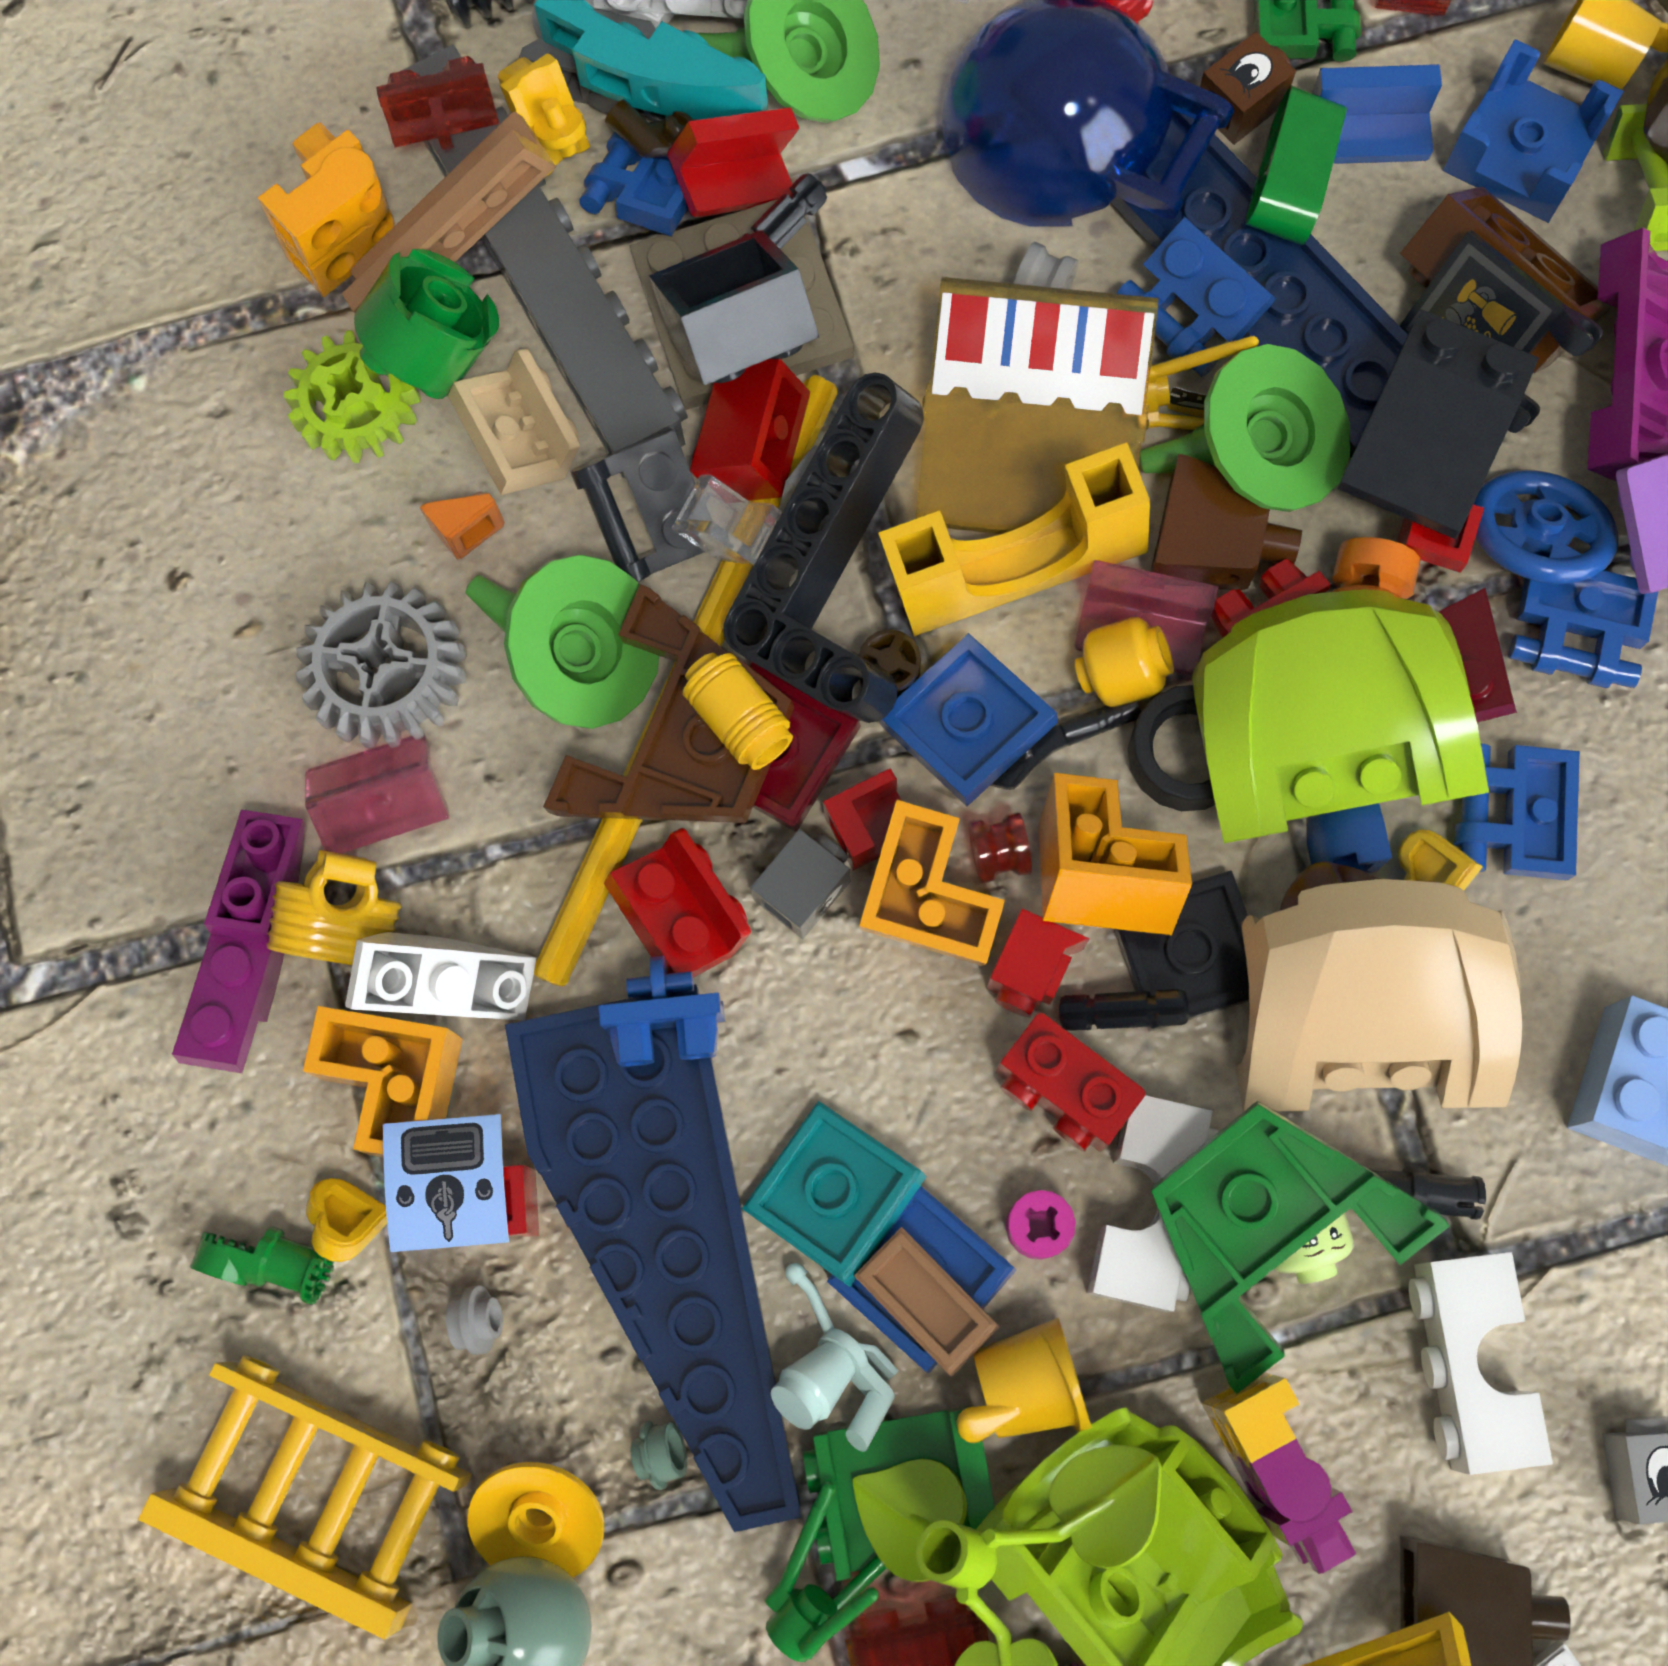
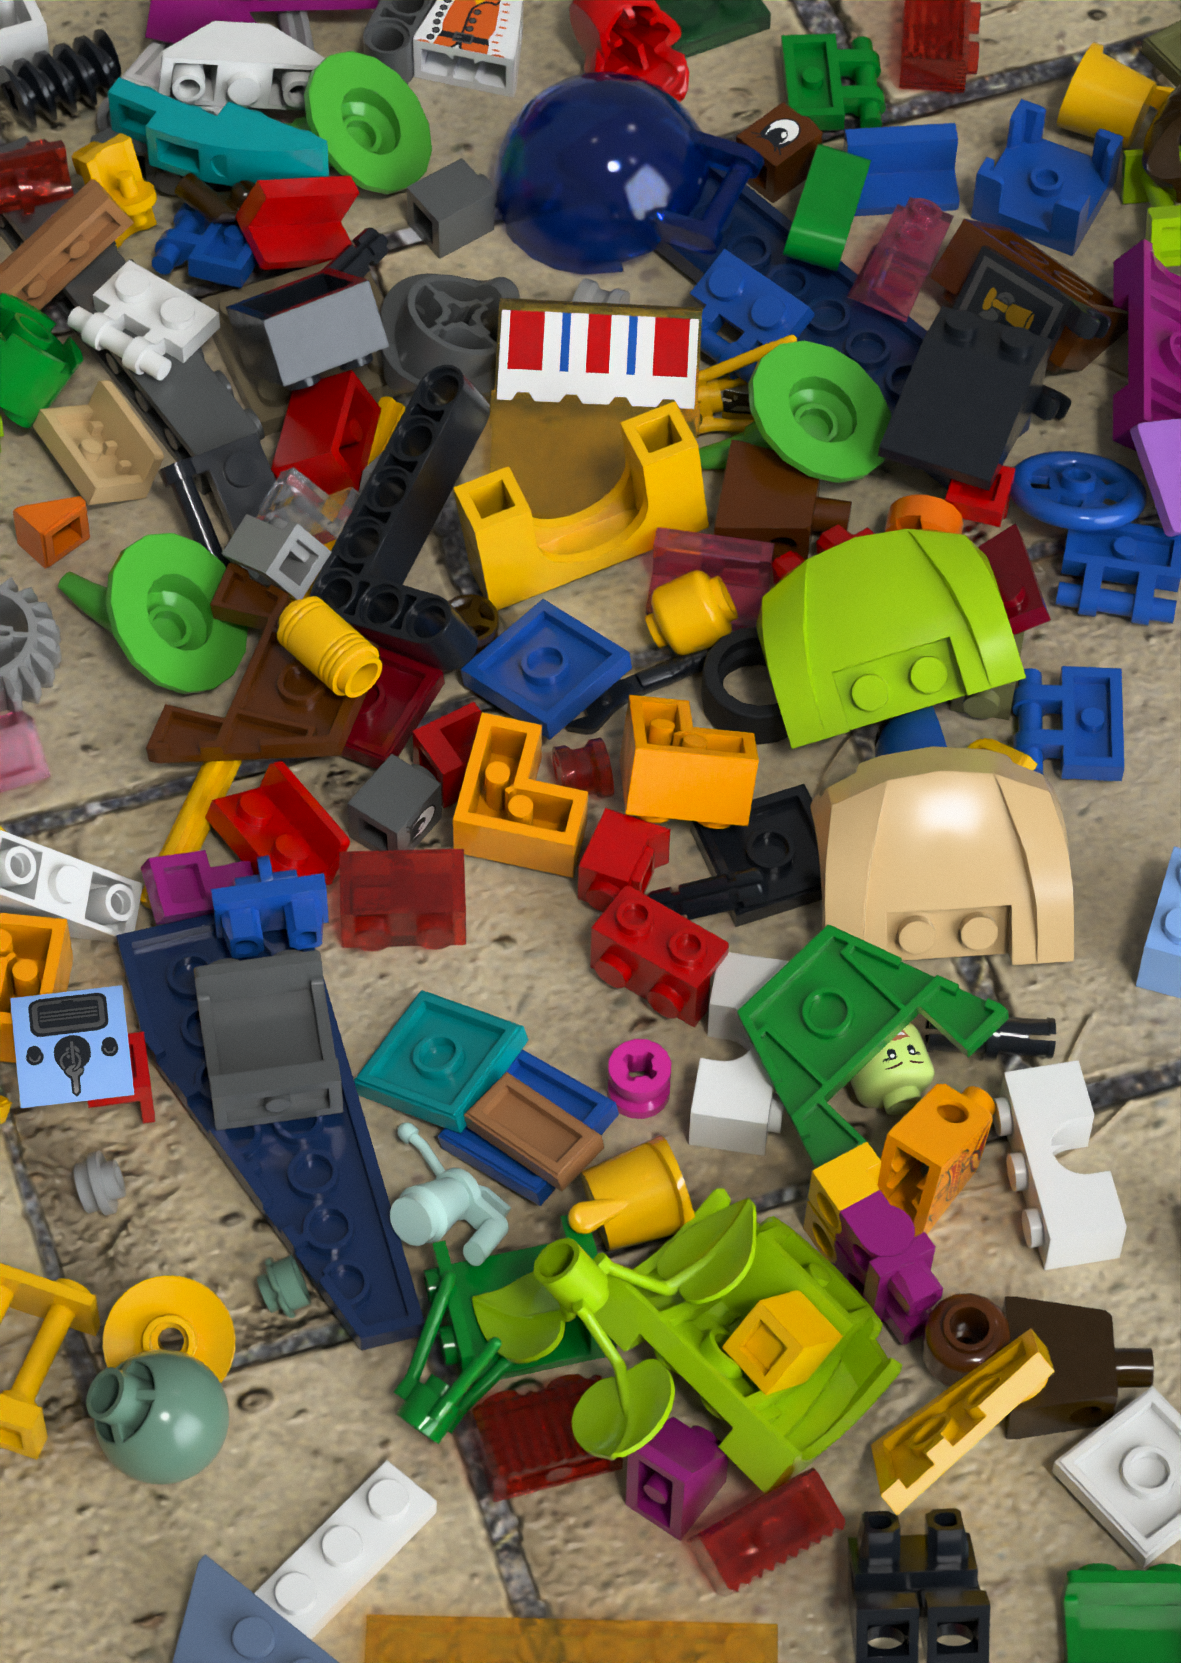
camera: 10 degrees left, 20 degrees down
none -> white plate [67,260,220,381]
none -> magenta plate [140,850,254,925]
none -> dark grey panel [194,950,343,1131]
none -> light grey brick [221,514,332,600]
none -> clear red brick [339,849,466,951]
none -> dark grey piece [380,273,521,397]
none -> dark grey brick [407,158,497,259]
none -> yellow panel [722,1290,843,1395]
none -> clear pink window [847,197,954,322]
none -> light orange torso [877,1084,996,1237]
none -> reddish brown head [921,1293,1011,1387]

